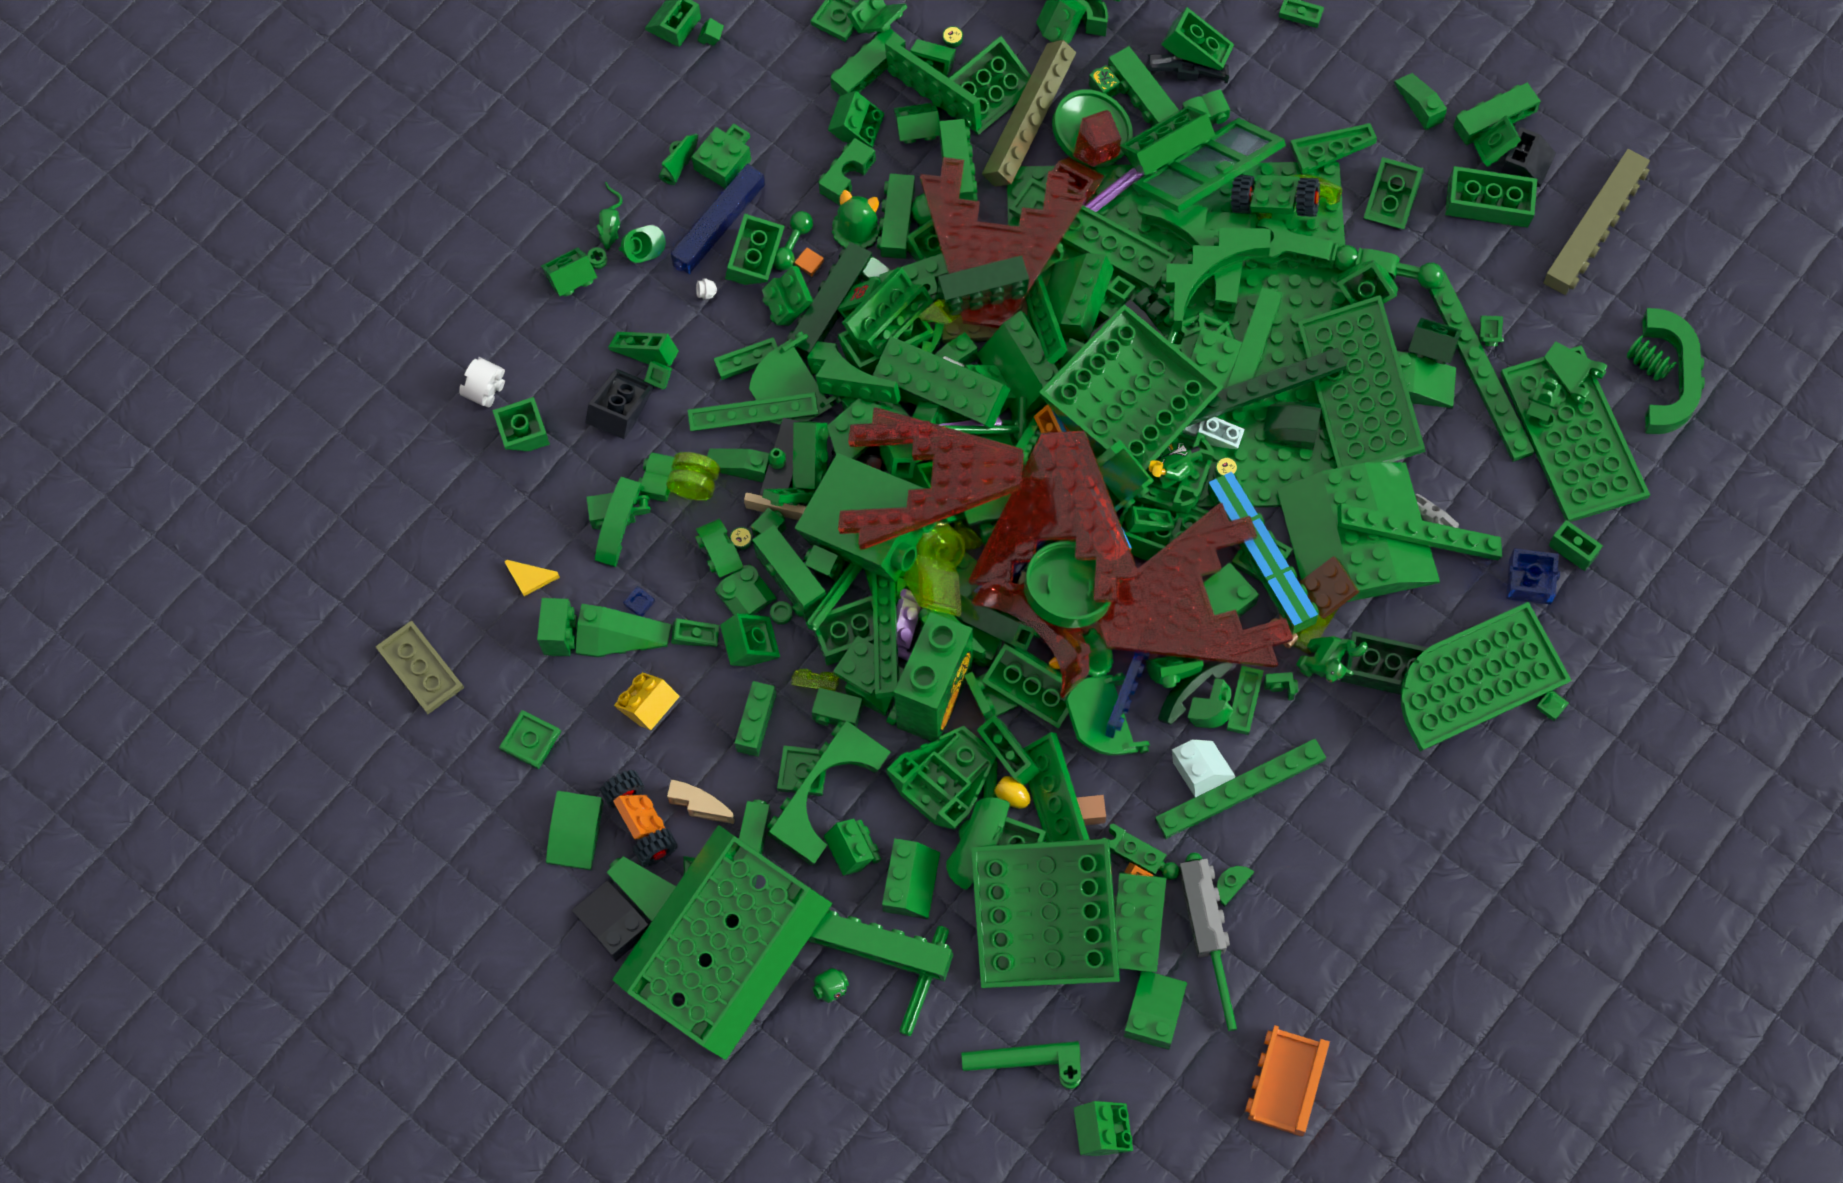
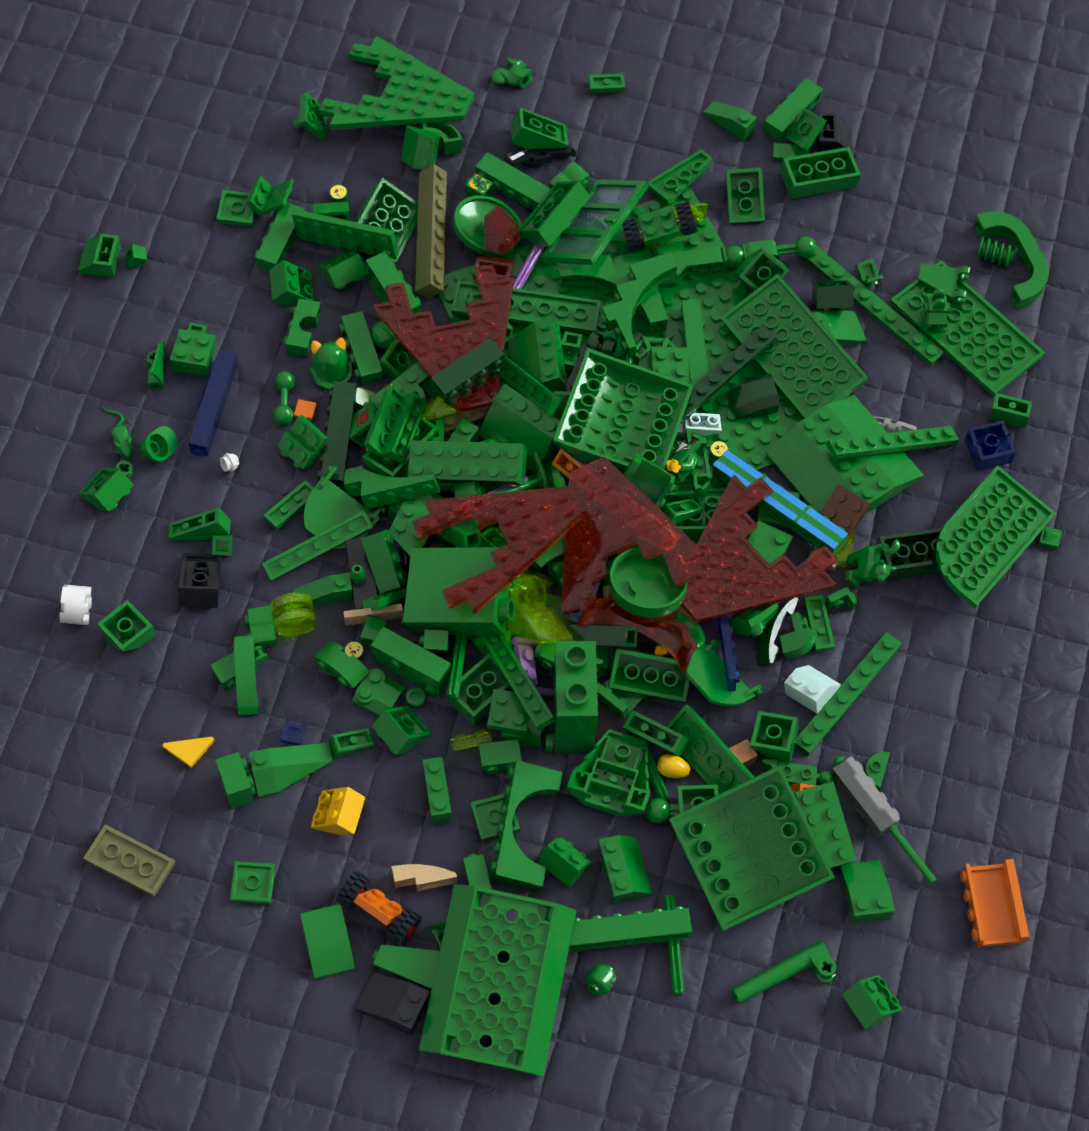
camera: 30 degrees left, 5 degrees down
green slope [725,213,785,285] -> none
green brick [946,797,1010,890] -> none
olive brick [1543,149,1650,296] -> none
none -> green slope [750,711,798,763]
none -> green tile [772,143,808,161]

